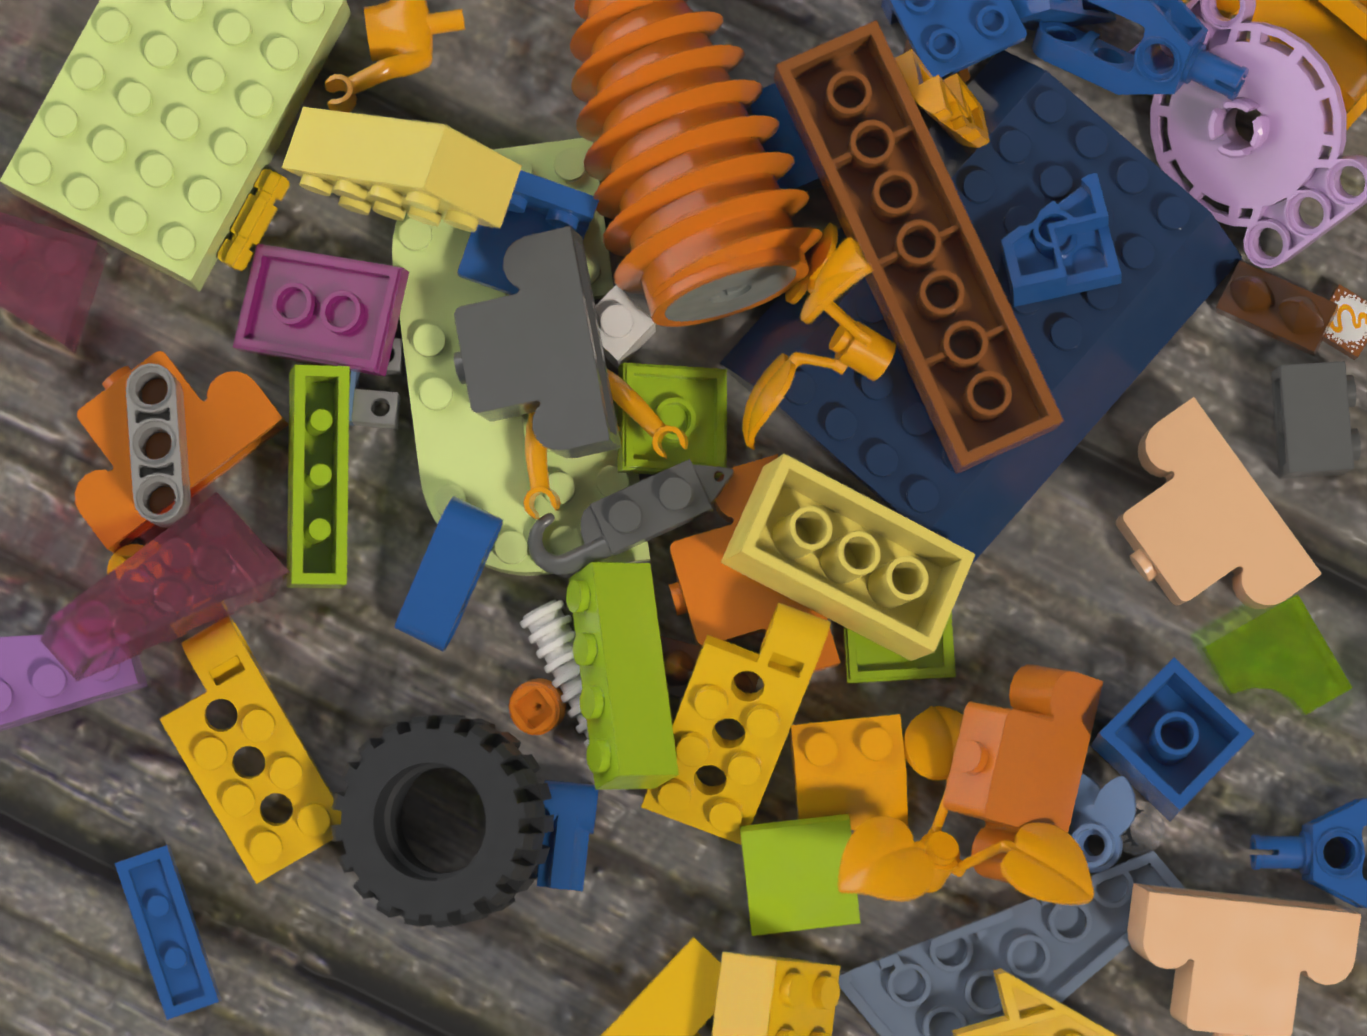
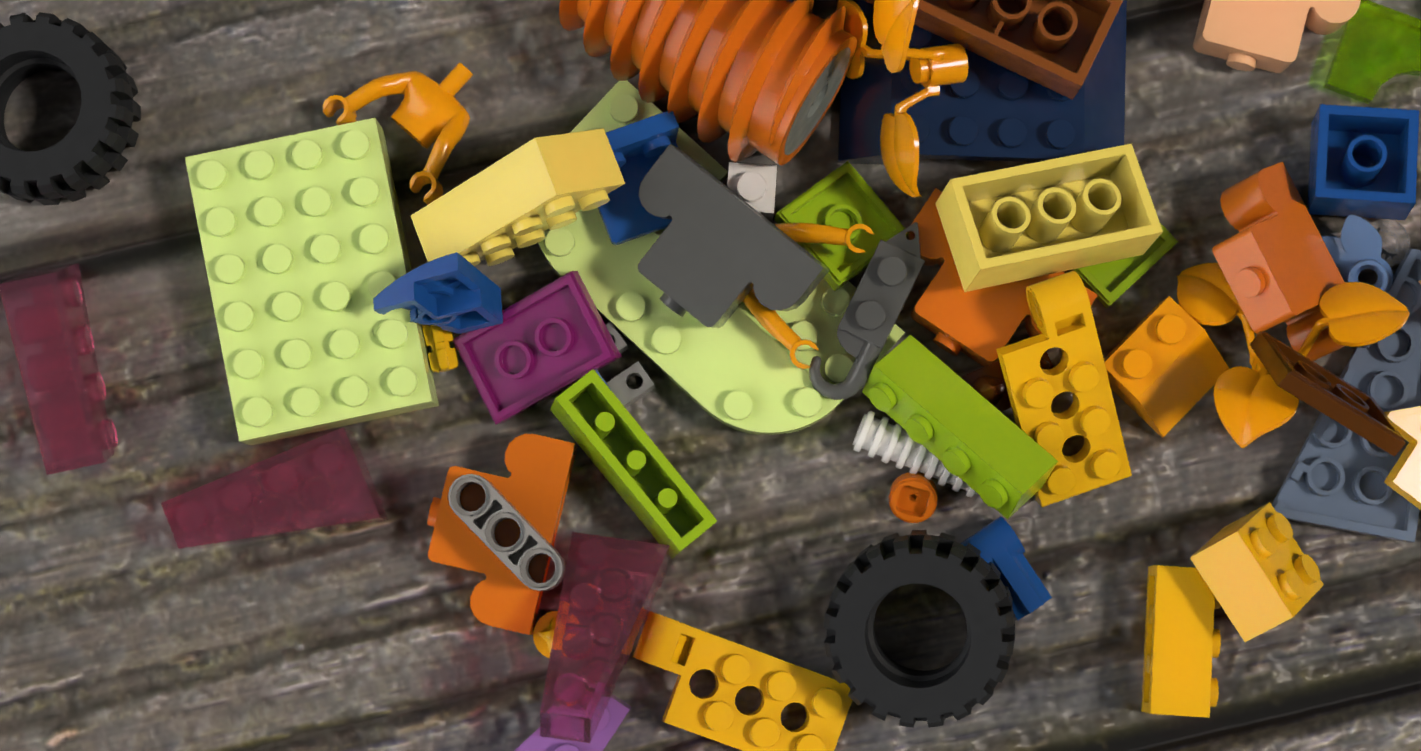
camera: 35 degrees left, 0 degrees up
blue beam [394,496,504,652] -> none
lime tile [740,814,860,936] -> none
none -> blue slope [373,252,503,334]
none -> reddish brown tile [1250,331,1406,457]

